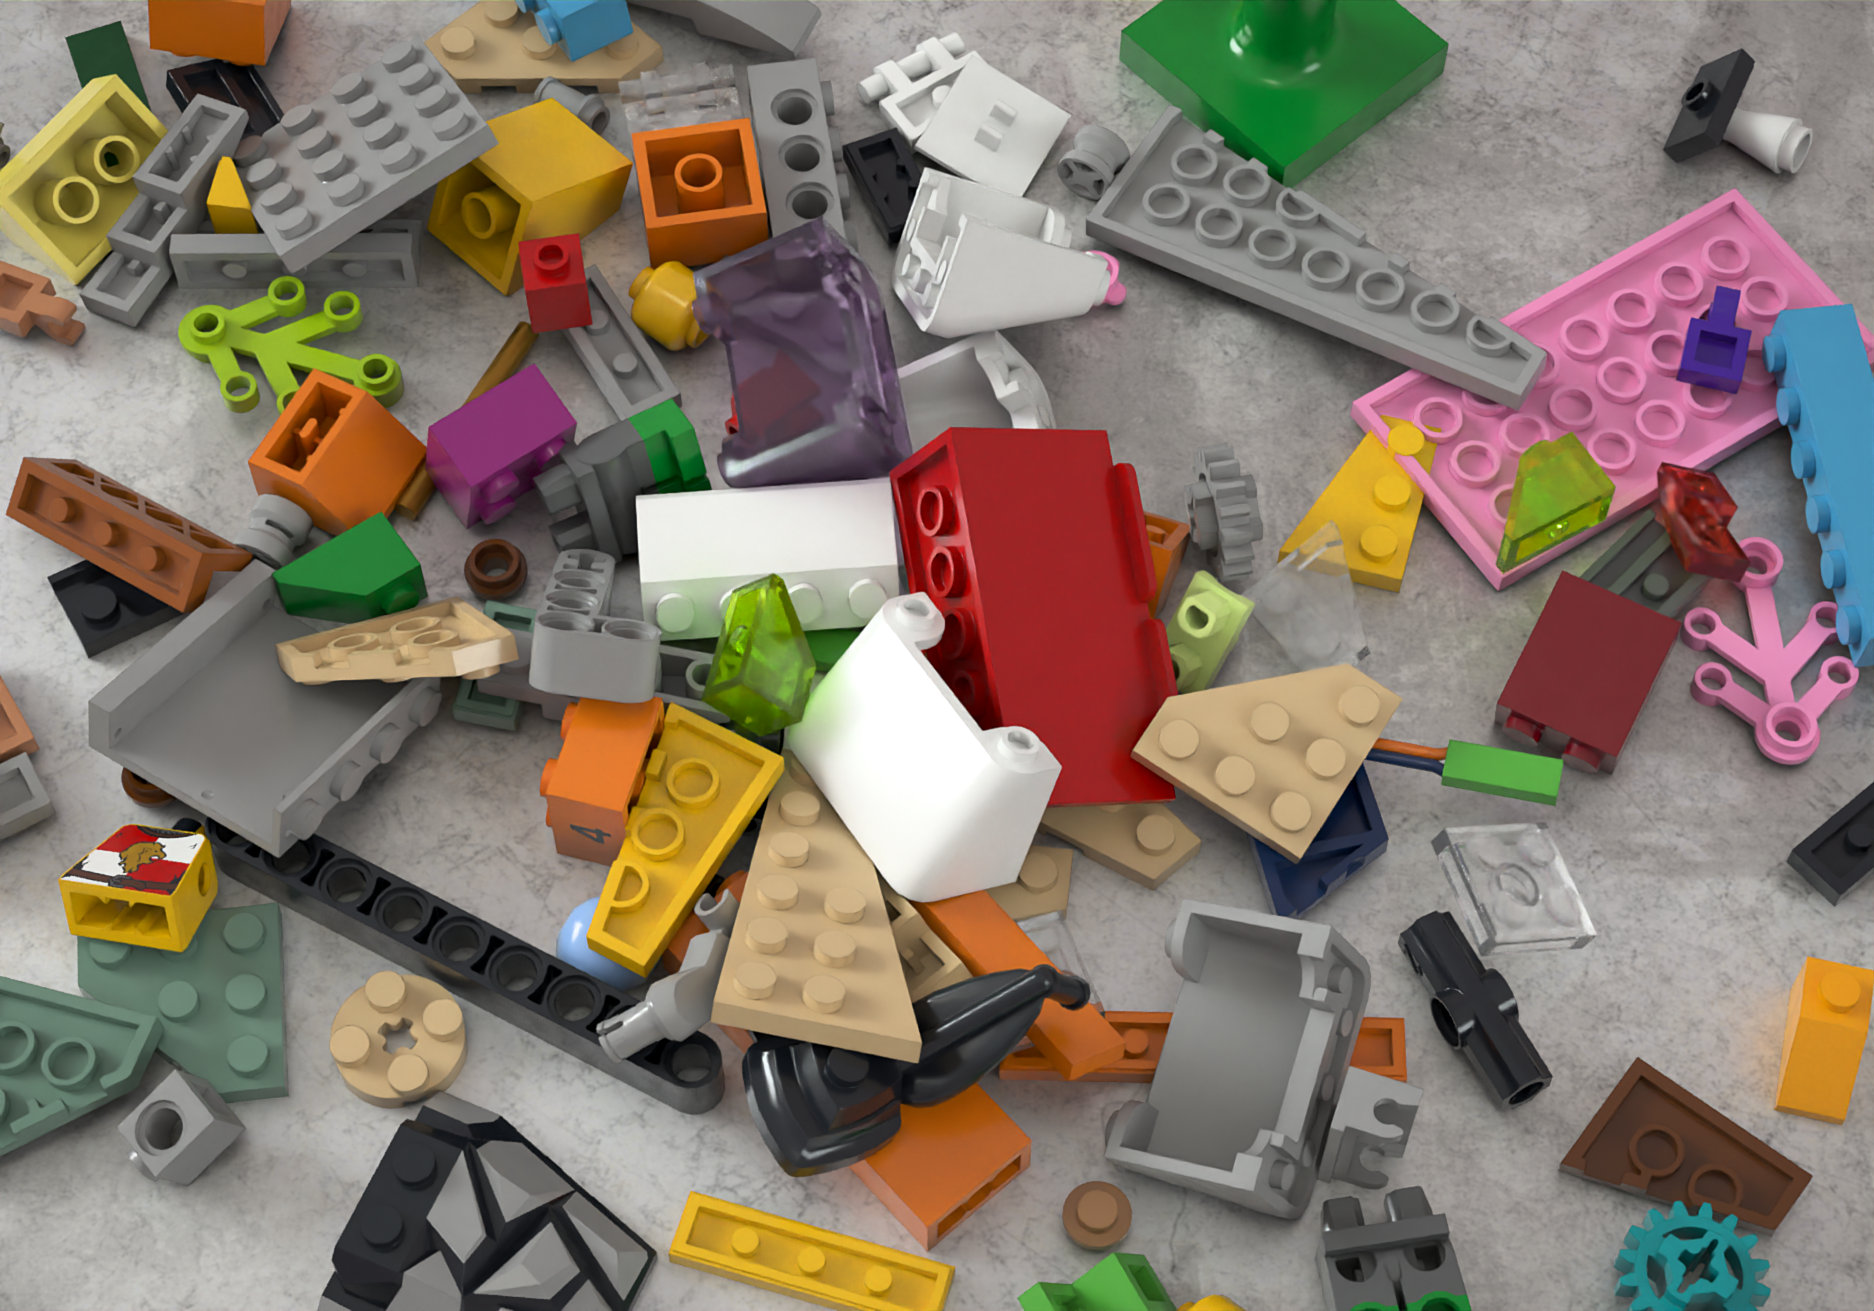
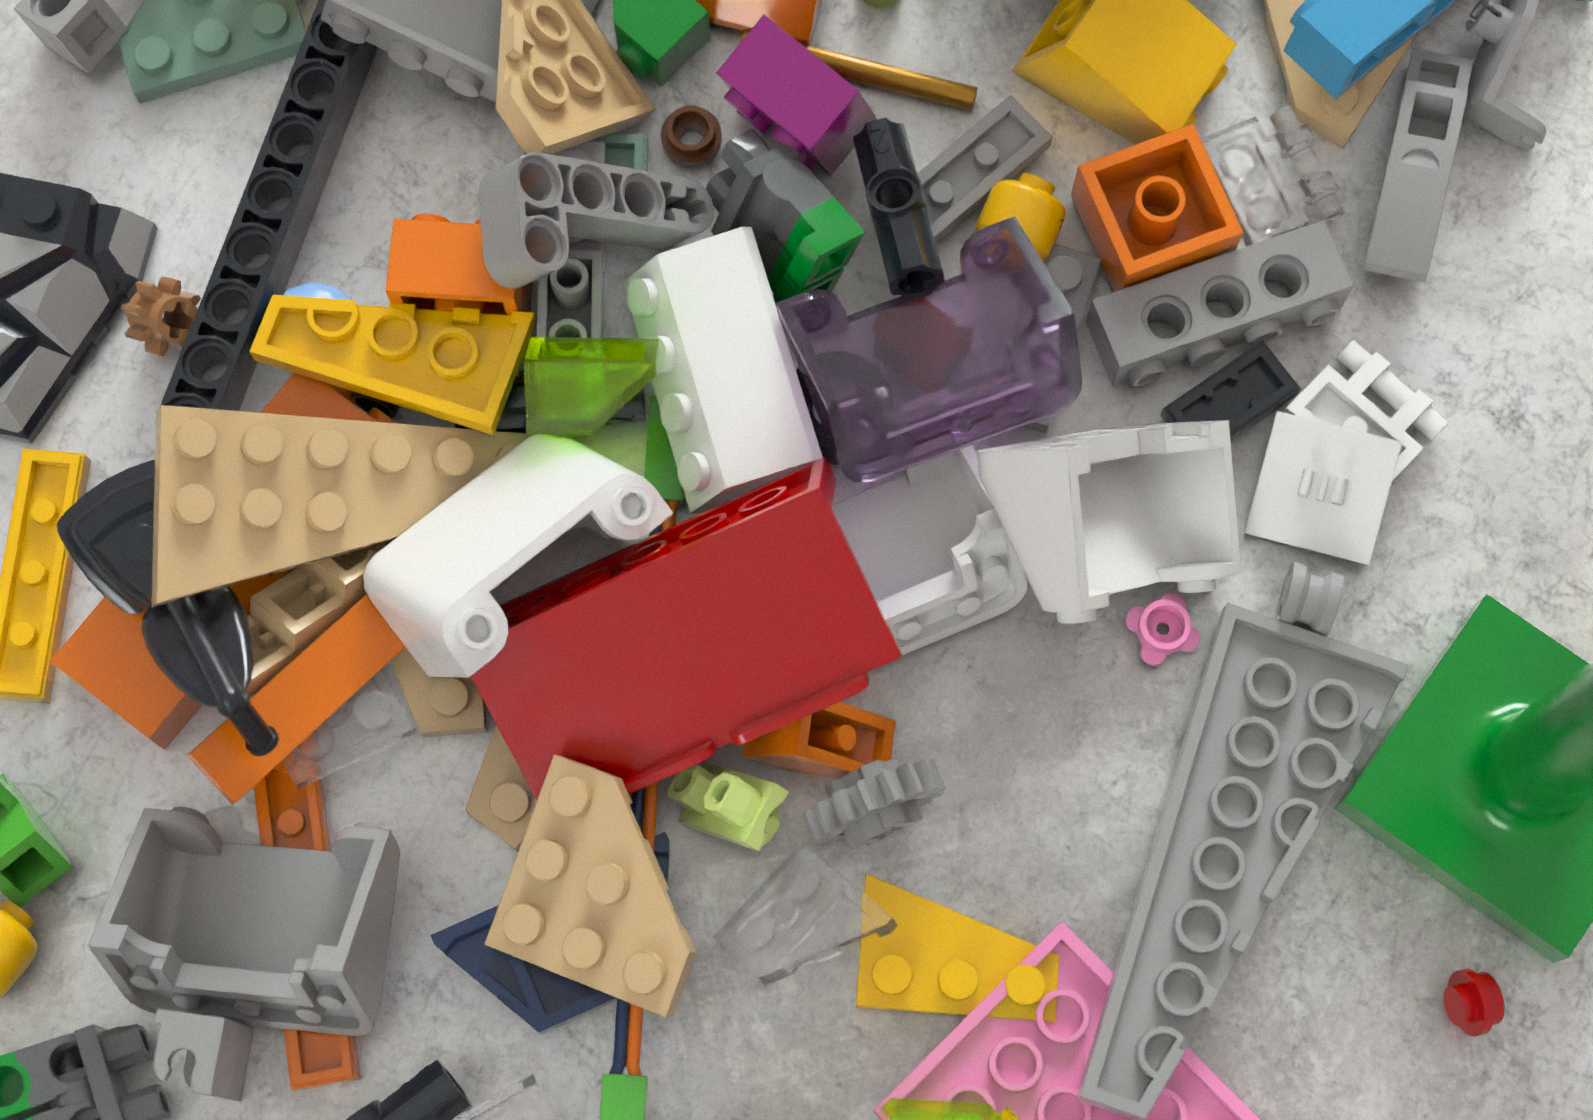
camera: 80 degrees right, 15 degrees up
tan plate [329,970,468,1109] -> none
red brick [518,233,593,333] -> none
light grey pin [533,76,610,135] -> none
light grey arm [596,889,740,1063] -> none
medium nougat plate [1062,1181,1132,1250] -> none
none -> medium nougat gear [121,276,201,356]
none -> black piece [853,117,945,300]
none -> red plate [1443,968,1505,1037]

